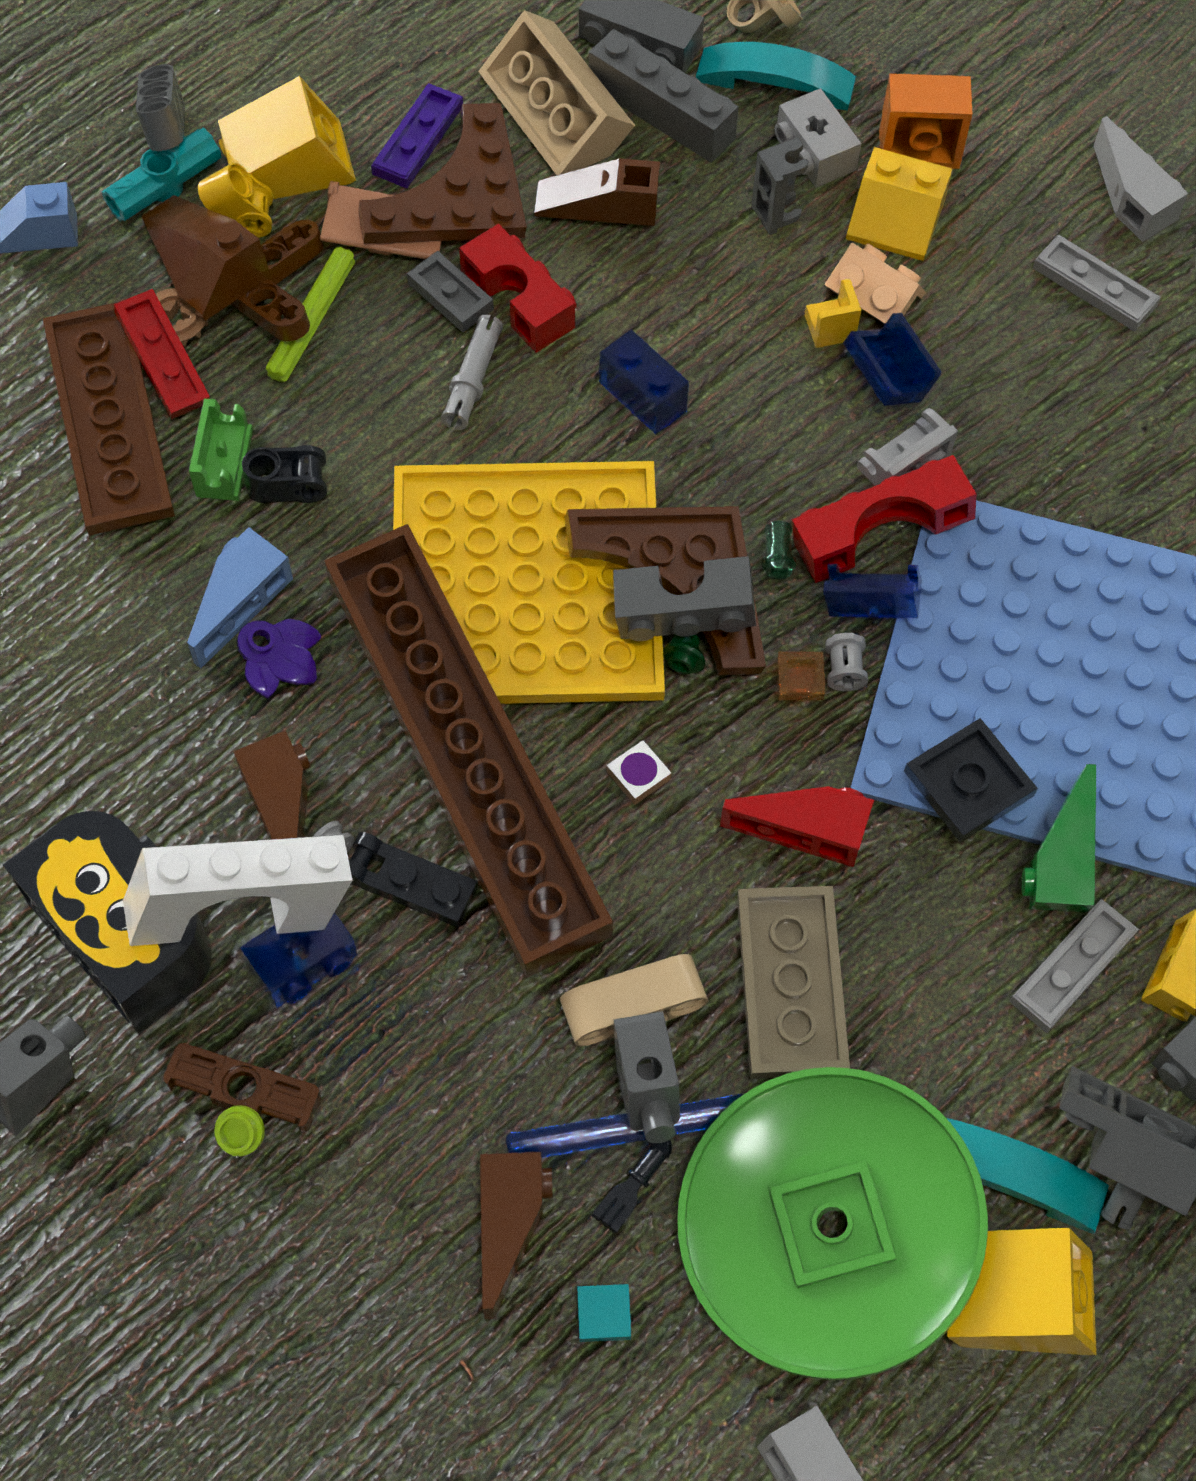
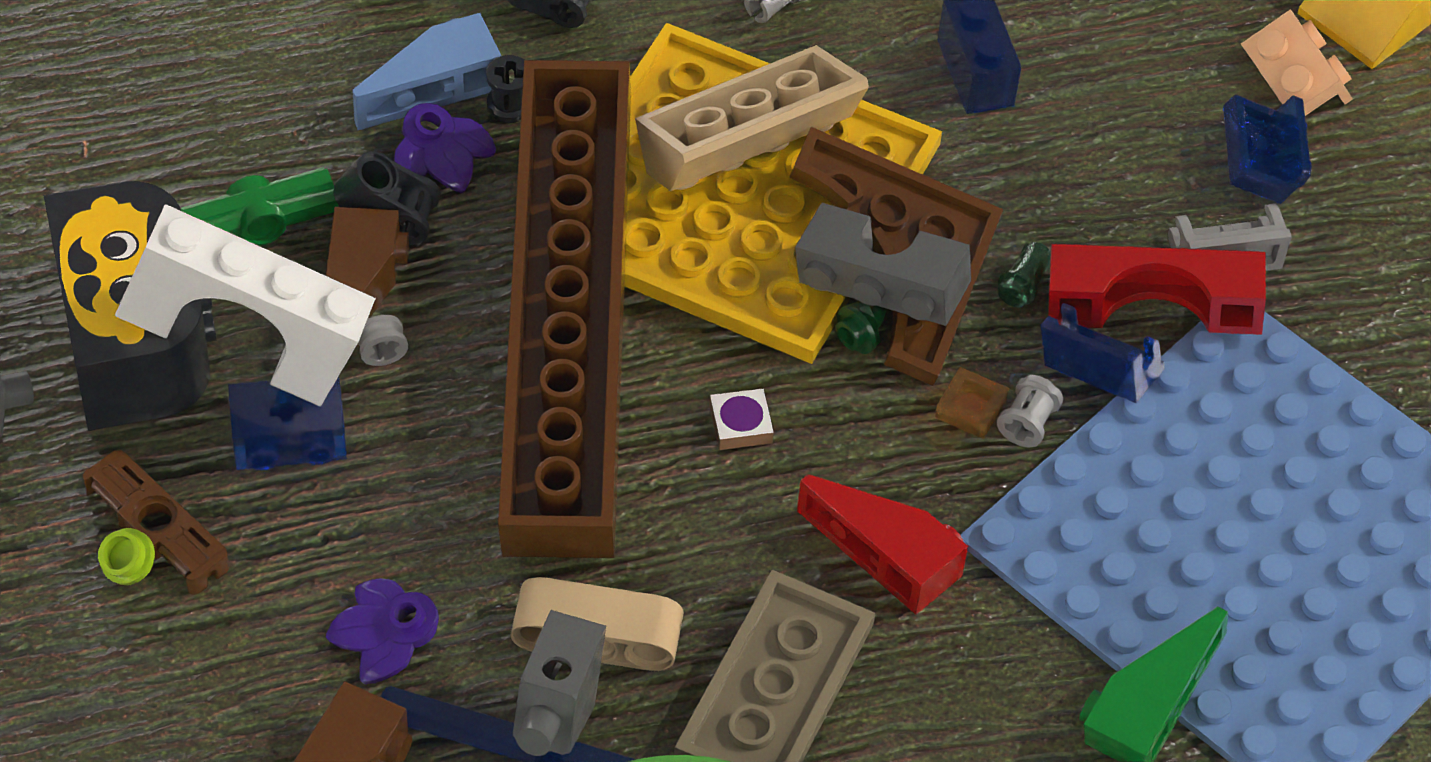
camera: 25 degrees right, 10 degrees down
black plate [349,832,478,928] -> none
yellow panel [804,279,861,348] -> none
black plate [904,718,1038,843] -> none
none -> green piece [181,167,339,246]
none -> dark purple plate [326,578,439,684]
none -> black piece [333,151,441,244]
none -> black bush [486,55,524,123]
none -> tan slope [635,45,869,191]

